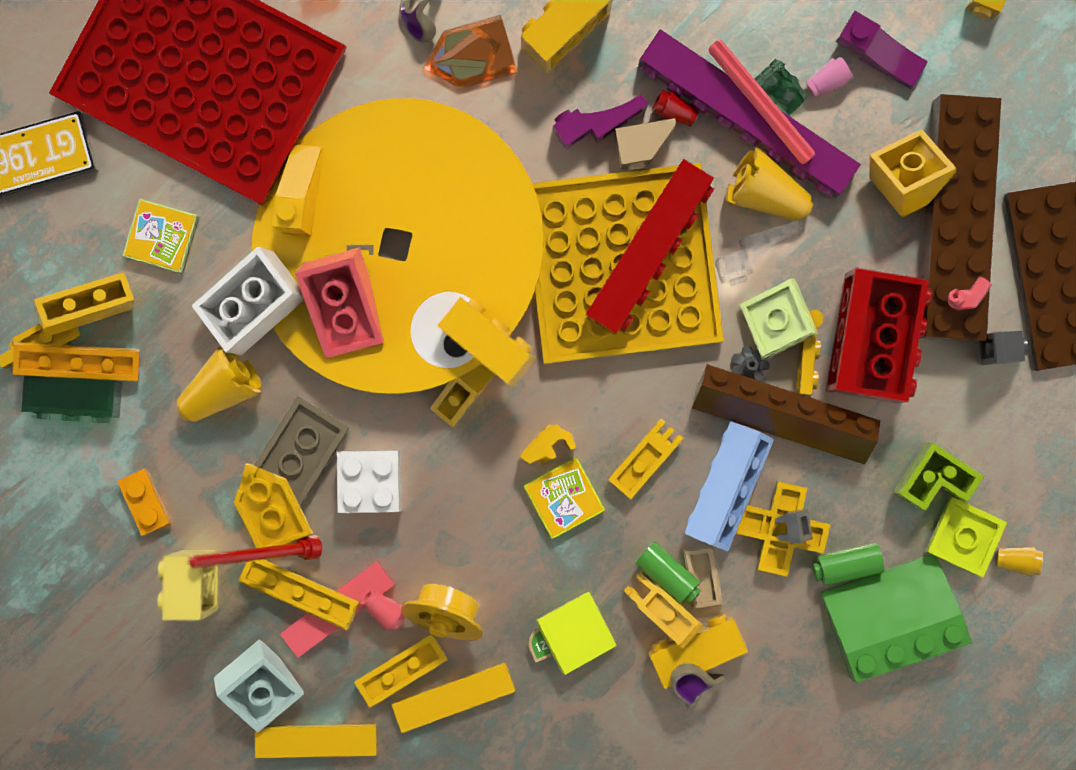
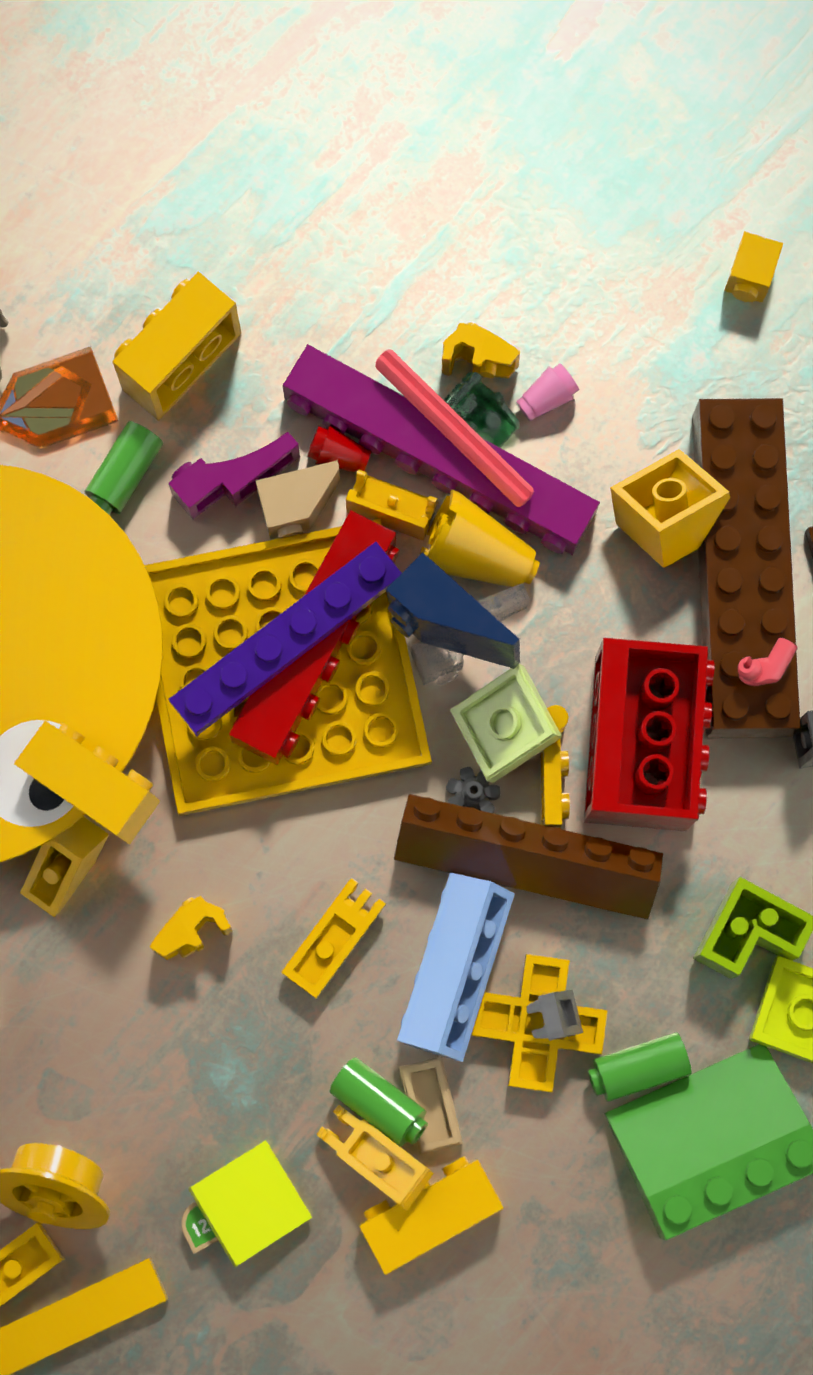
camera: 10 degrees left, 10 degrees down
tile [523,457,605,539] -> none
piece [670,663,726,709] -> none
magenta slope [836,11,928,90] -> none
none -> bright green brick [84,421,163,515]
none -> dark purple plate [168,542,402,736]
none -> yellow hinge [346,470,439,541]
none -> dark blue slope [386,552,520,669]
none -> yellow hand [442,322,520,382]

